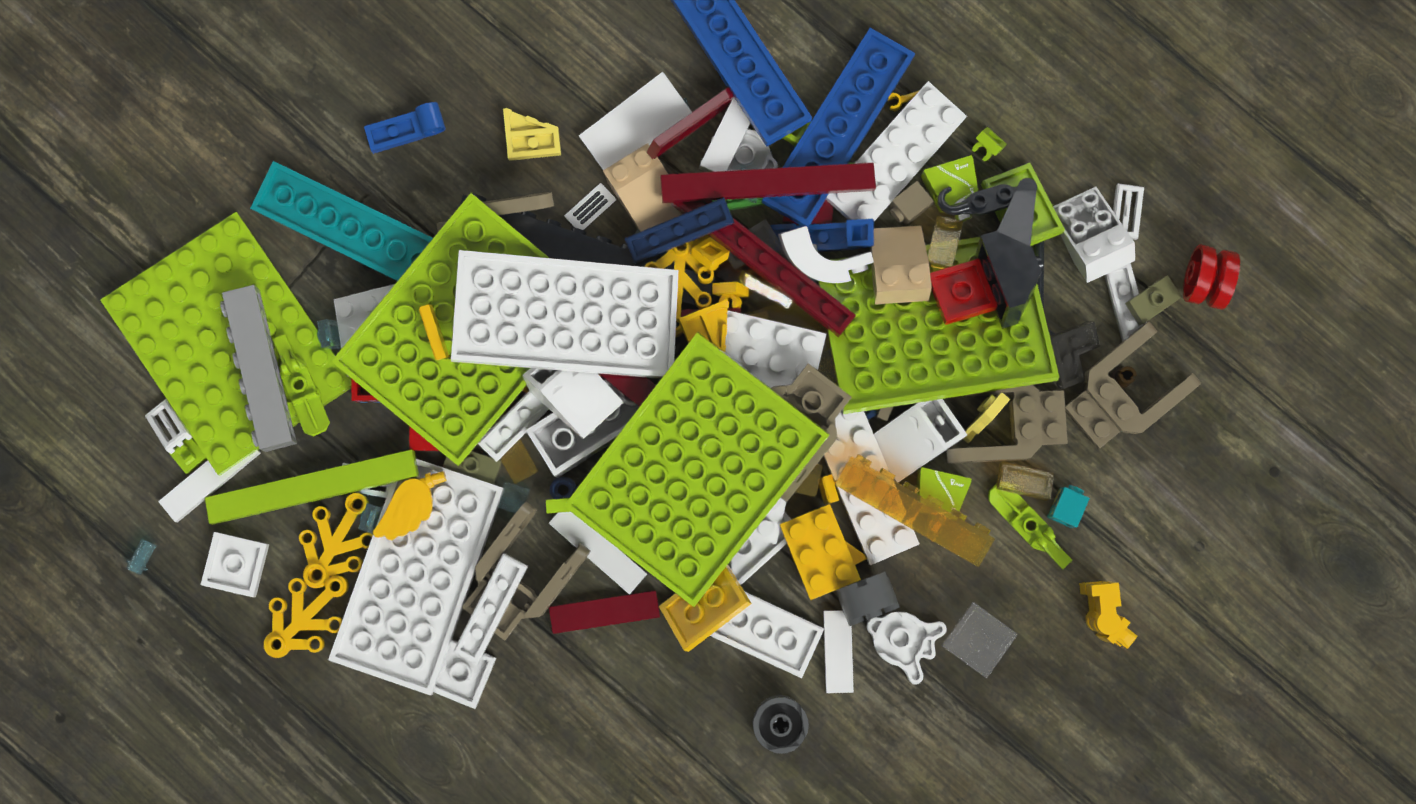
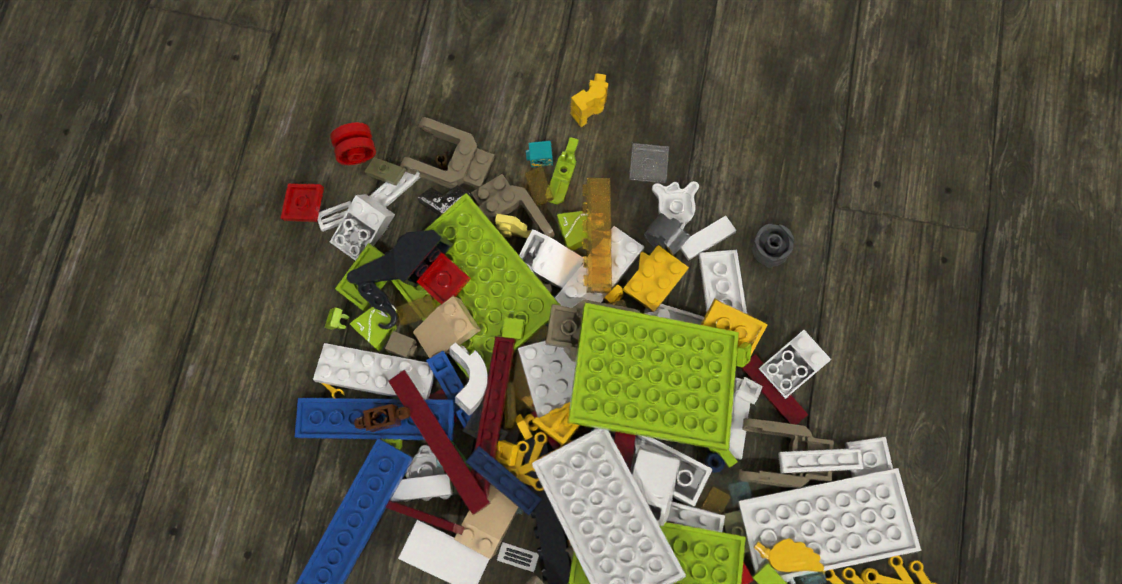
camera: 115 degrees left, 10 degrees down
none -> red plate [281,184,324,222]
none -> reddish brown piece [354,404,411,432]
none -> lime tile [502,317,525,340]
none -> lime tile [736,342,752,367]
none -> white bracket [736,377,763,404]
none -> white slope [759,330,831,399]

